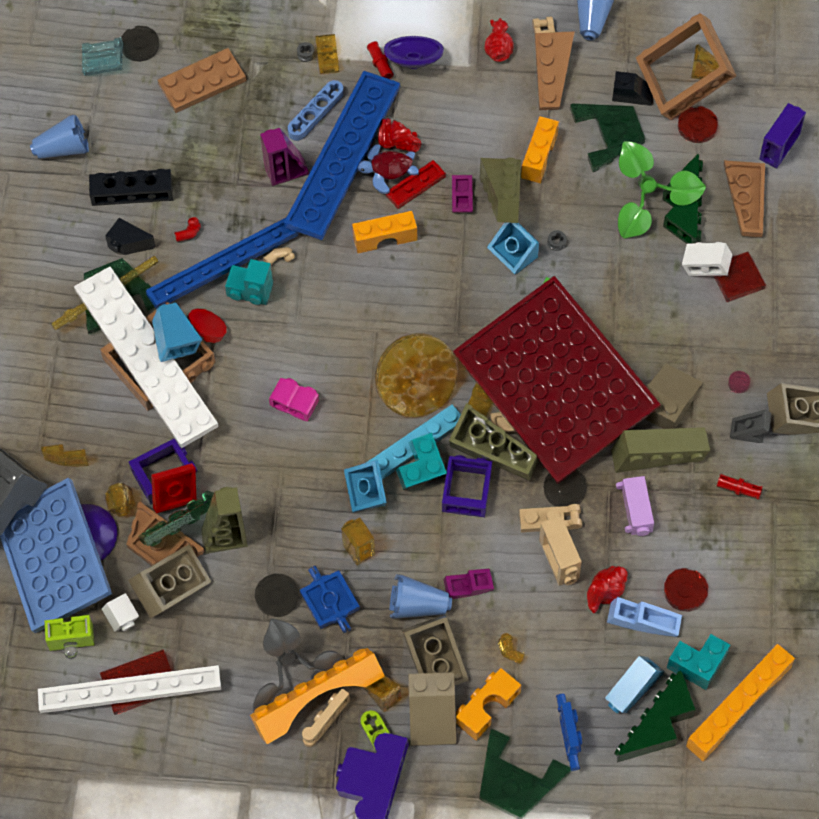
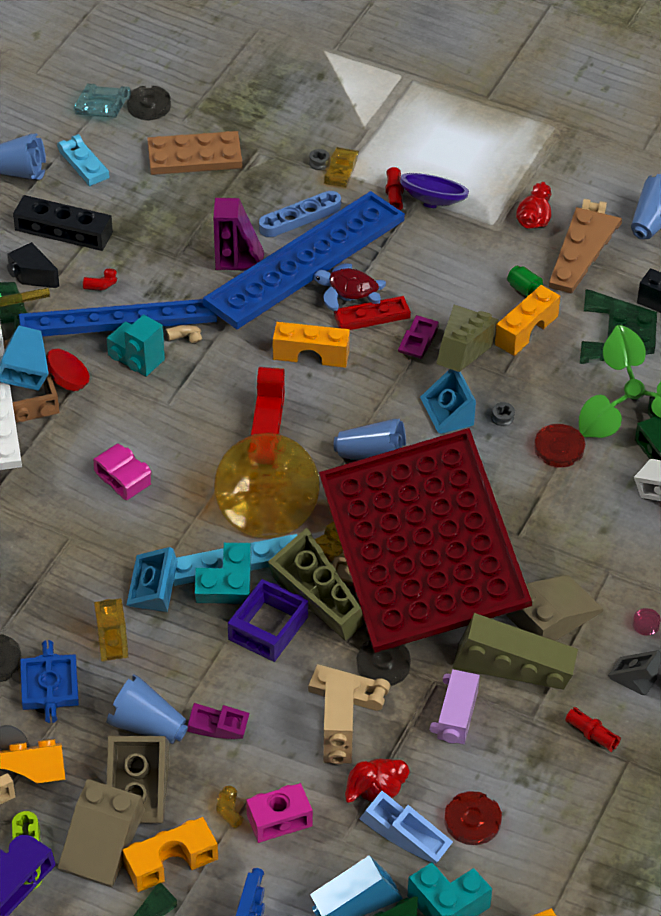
camera: 20 degrees right, 15 degrees down
clear yellow slope [363,676,402,712] -> none
red hair [378,118,422,152] -> none
none -> medium azure plate [57,134,109,186]
none -> dark pink brick [246,783,313,843]
none -> red beam [248,367,285,465]
none -> medium blue cone [333,419,406,461]
none -> green brick [507,265,543,297]
none -> clear red tile [534,424,586,467]

